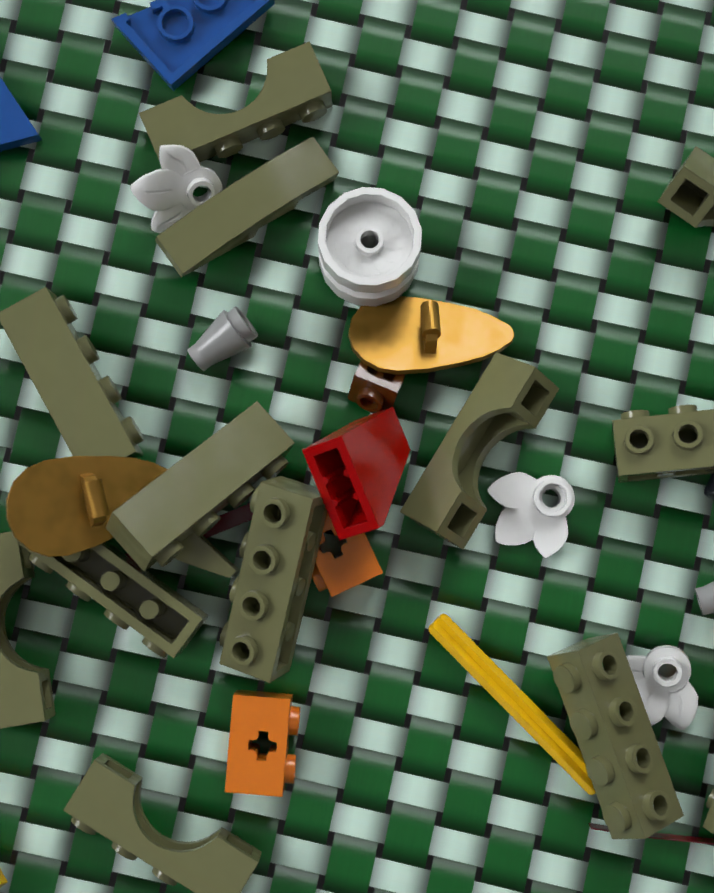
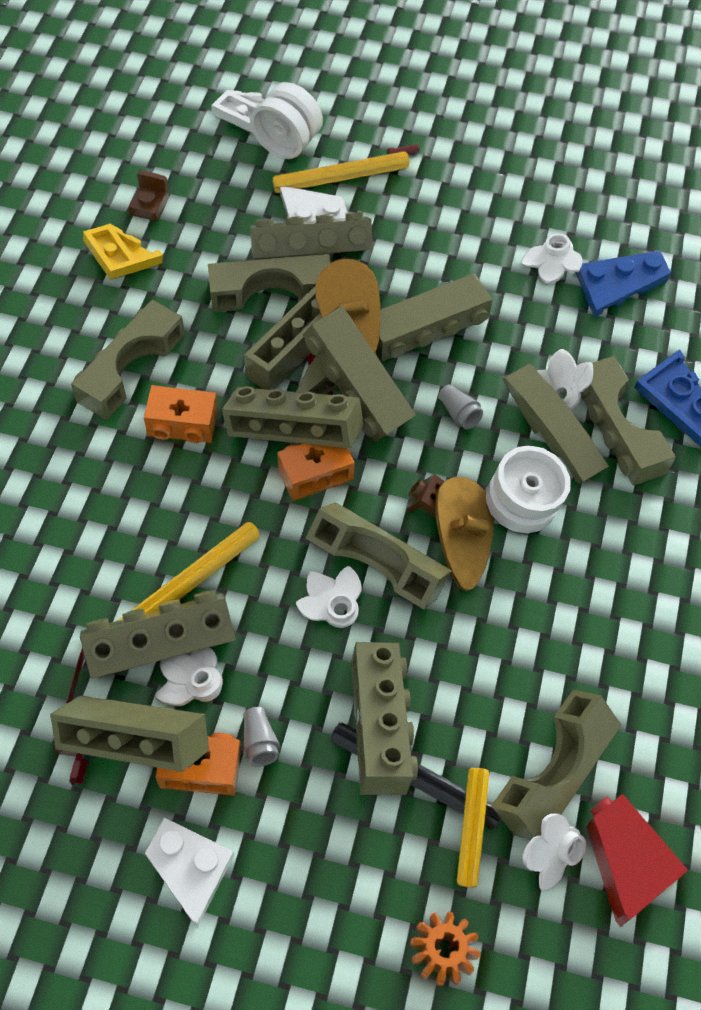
camera: 90 degrees right, 25 degrees down
red slope [302,407,411,540] -> none

